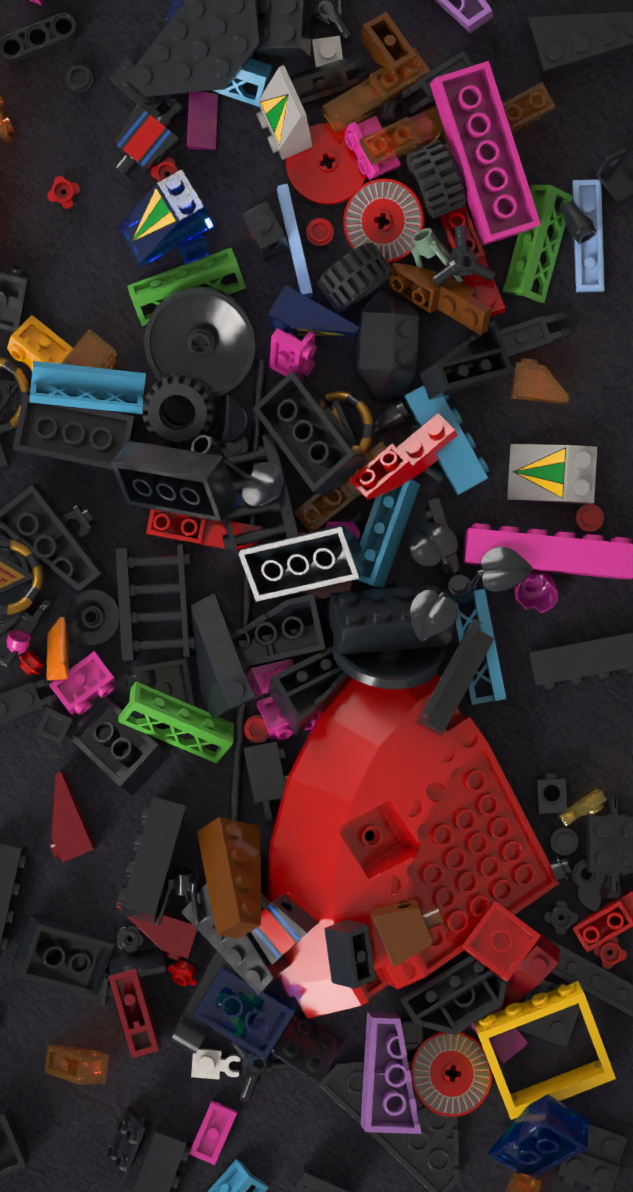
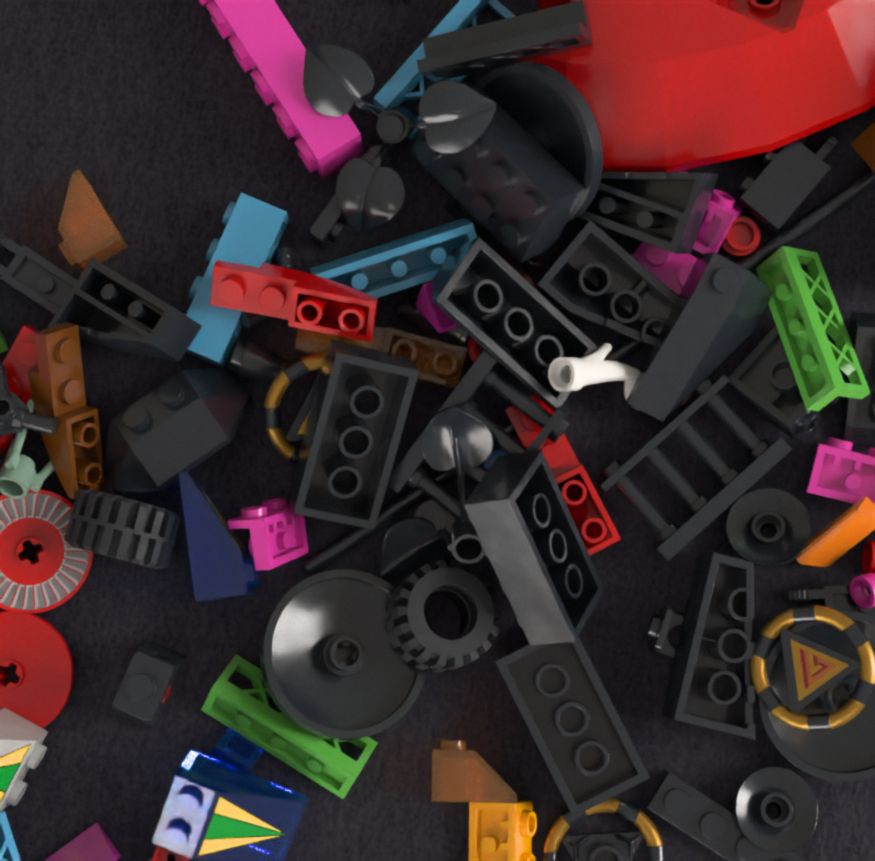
camera: 130 degrees left, 5 degrees down
dark azure fence [29,361,146,414] -> none
light blue tile [277,184,313,299] -> none
red plate [306,218,334,246] -> none
light grey slope [507,444,597,505] -> none
magenta hair [514,570,558,613] -> none
red plate [576,504,604,532] -> none
none -> white plant [548,343,641,411]

